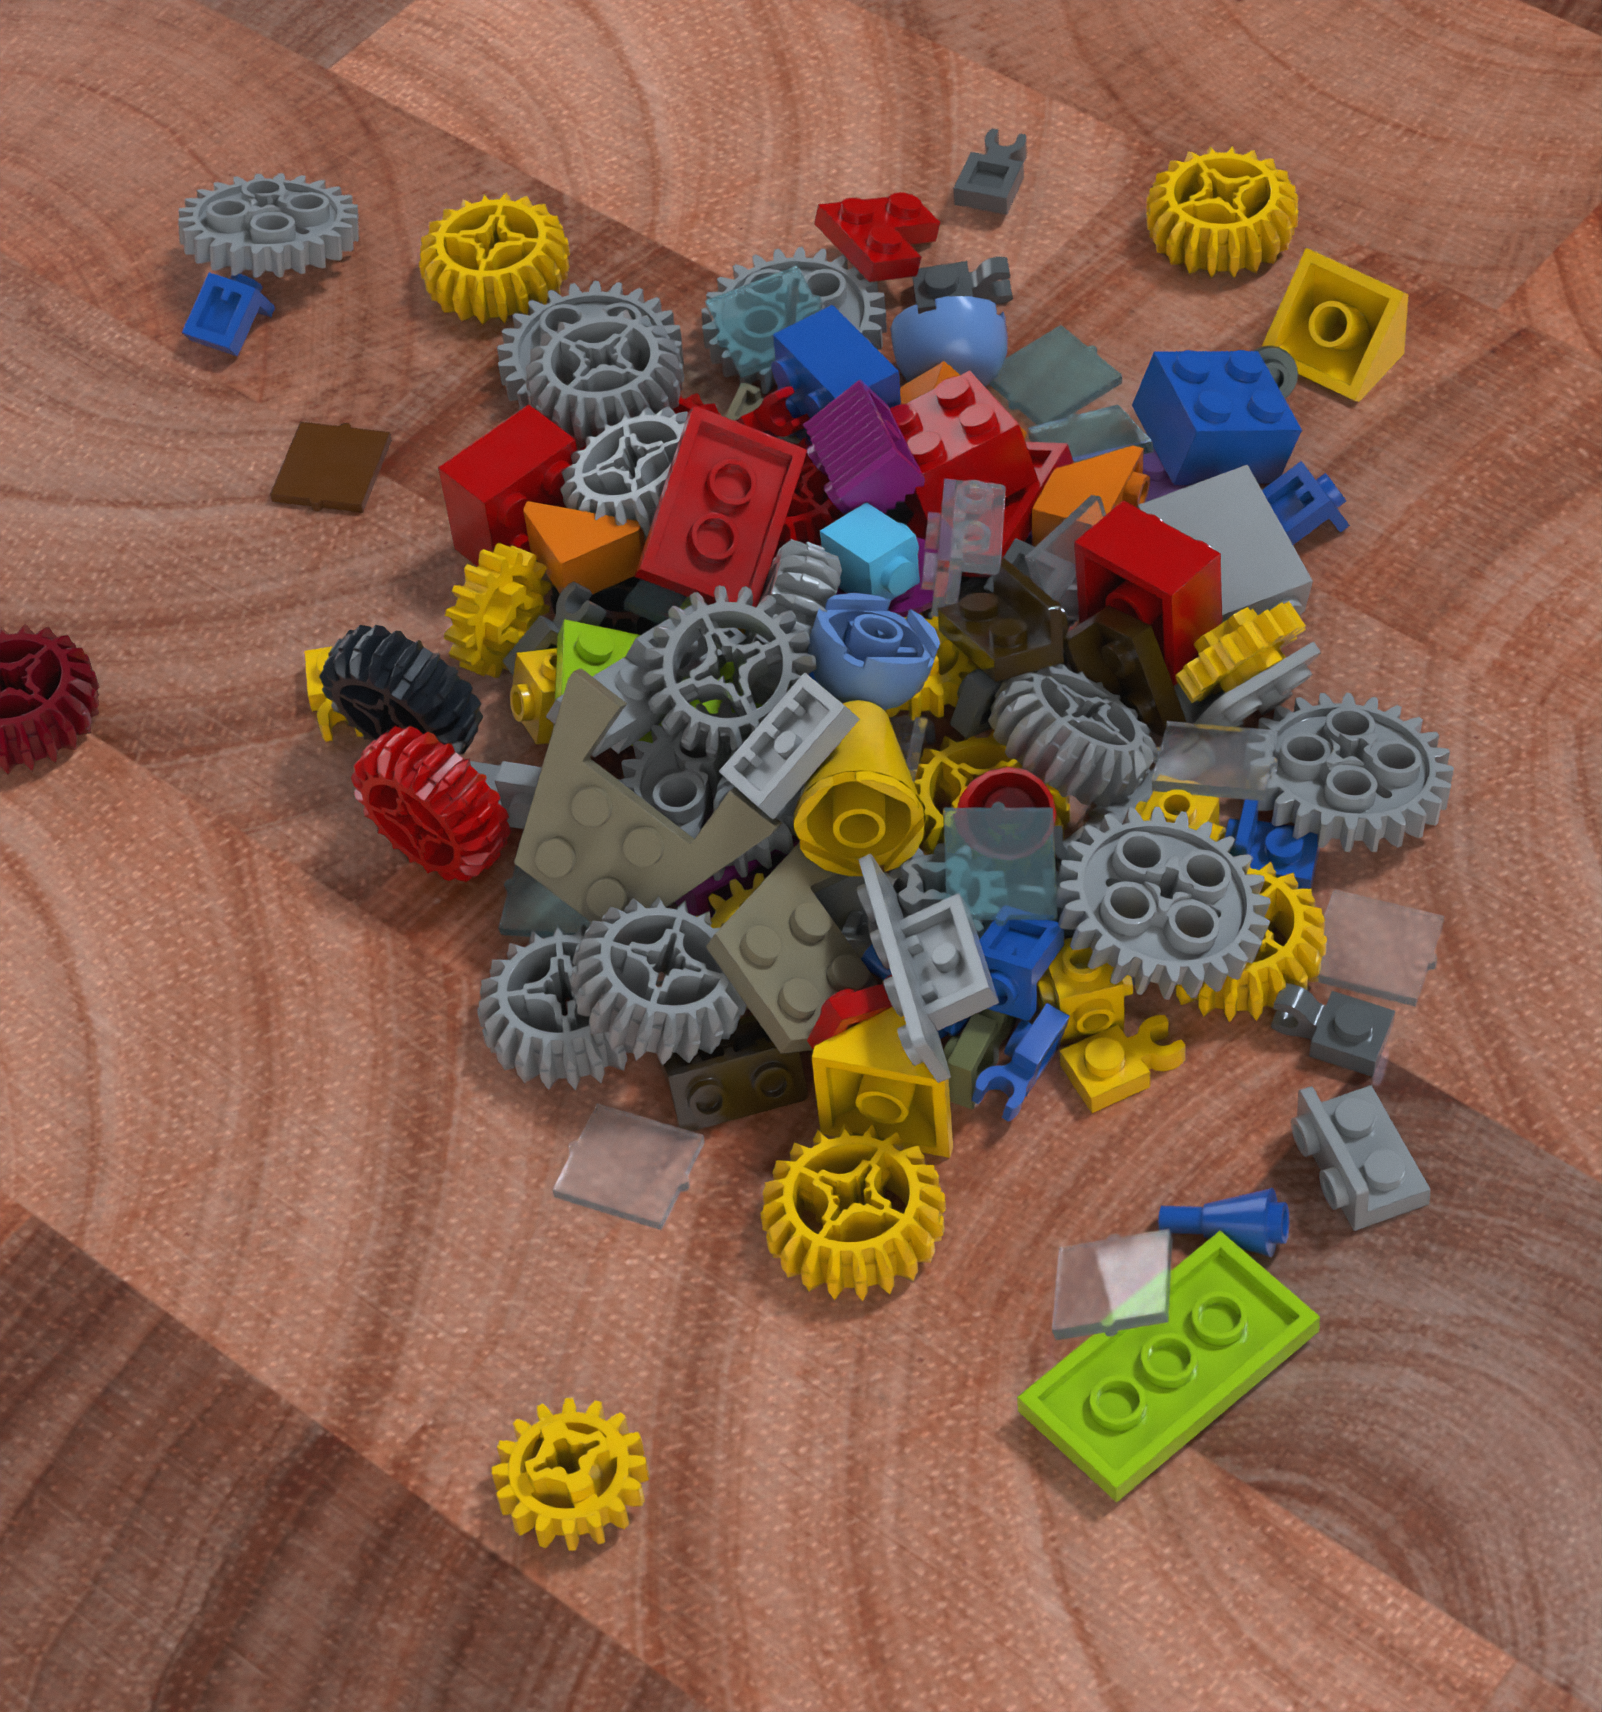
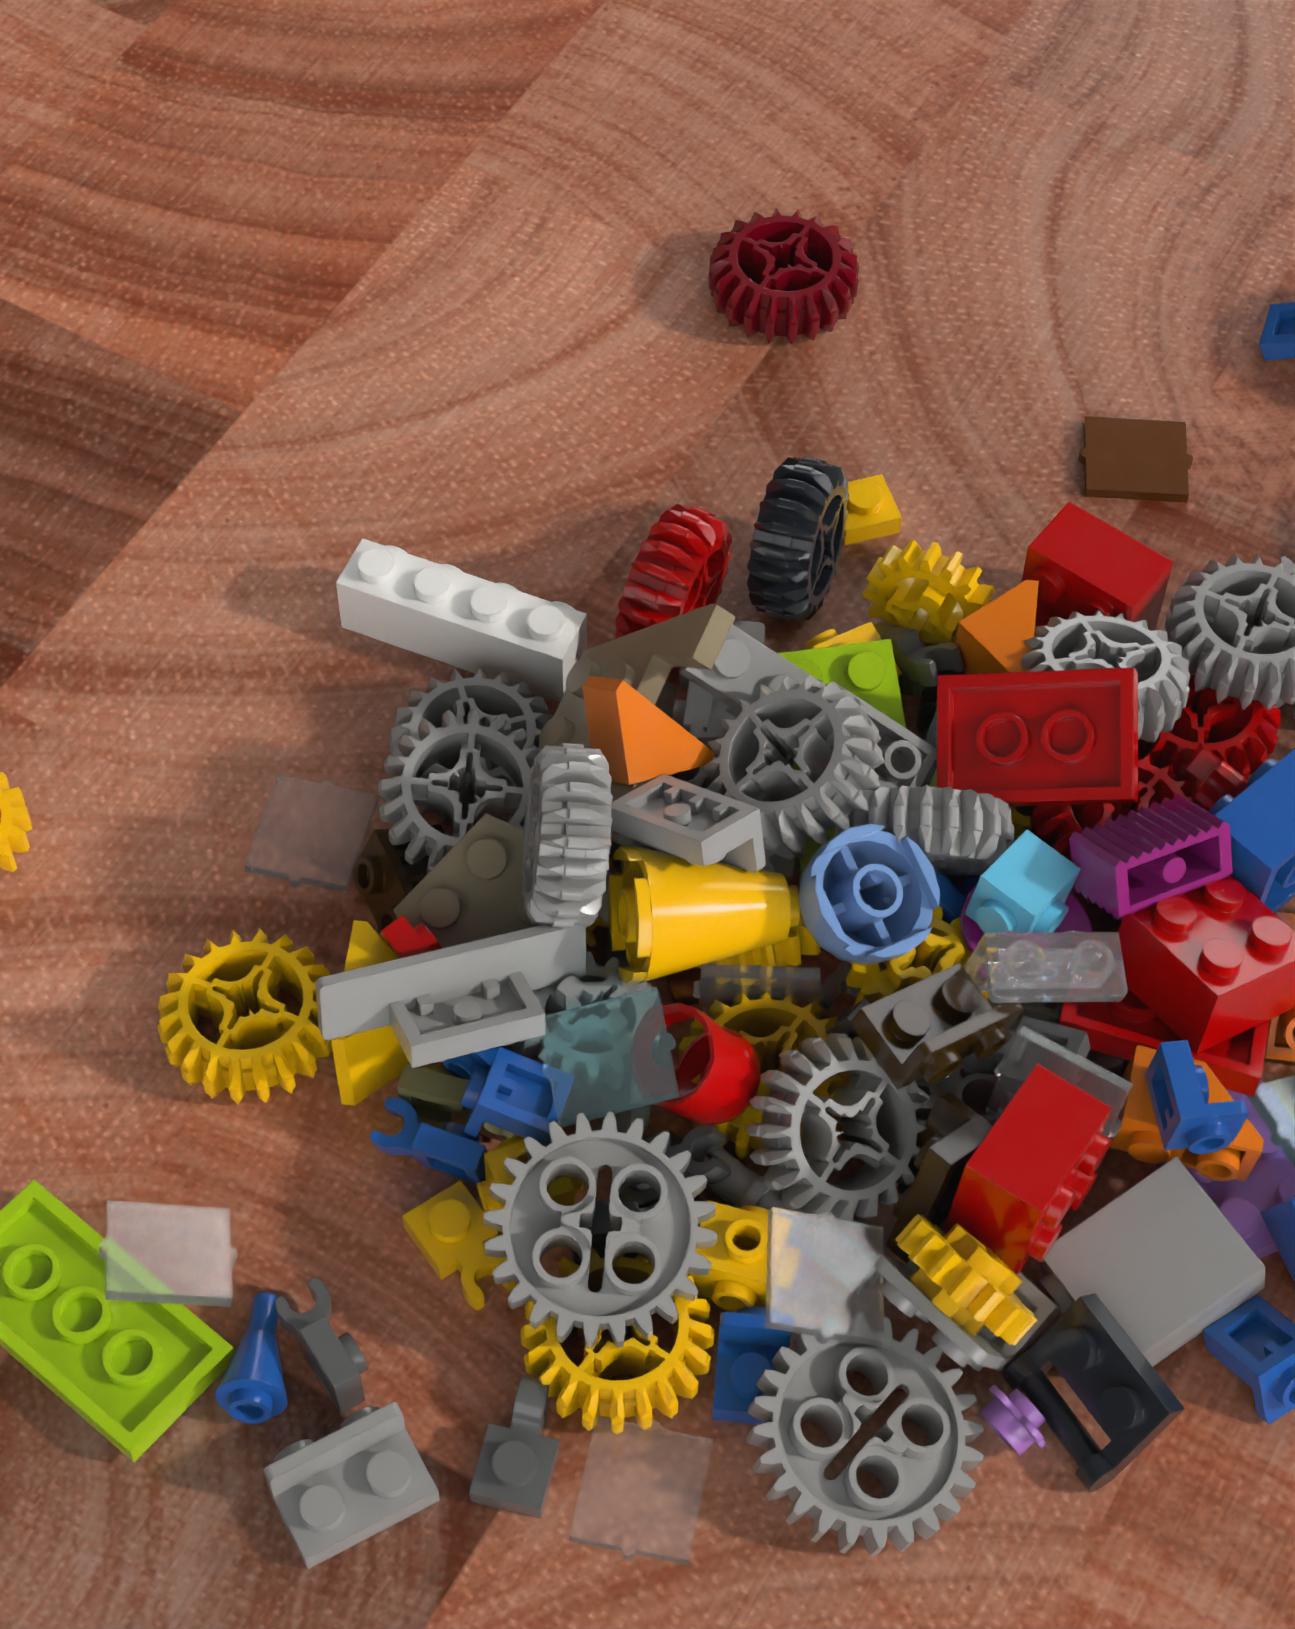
camera: 75 degrees right, 5 degrees up
none -> dark grey plate [275,1277,368,1415]
none -> white brick [336,538,587,702]
none -> light grey gear [521,743,613,928]
none -> orange slope [582,676,716,785]
none -> medium lavender plate [979,1385,1047,1456]
none -> black plate [1002,1293,1185,1493]
none -> blue bracket [1145,1040,1249,1154]

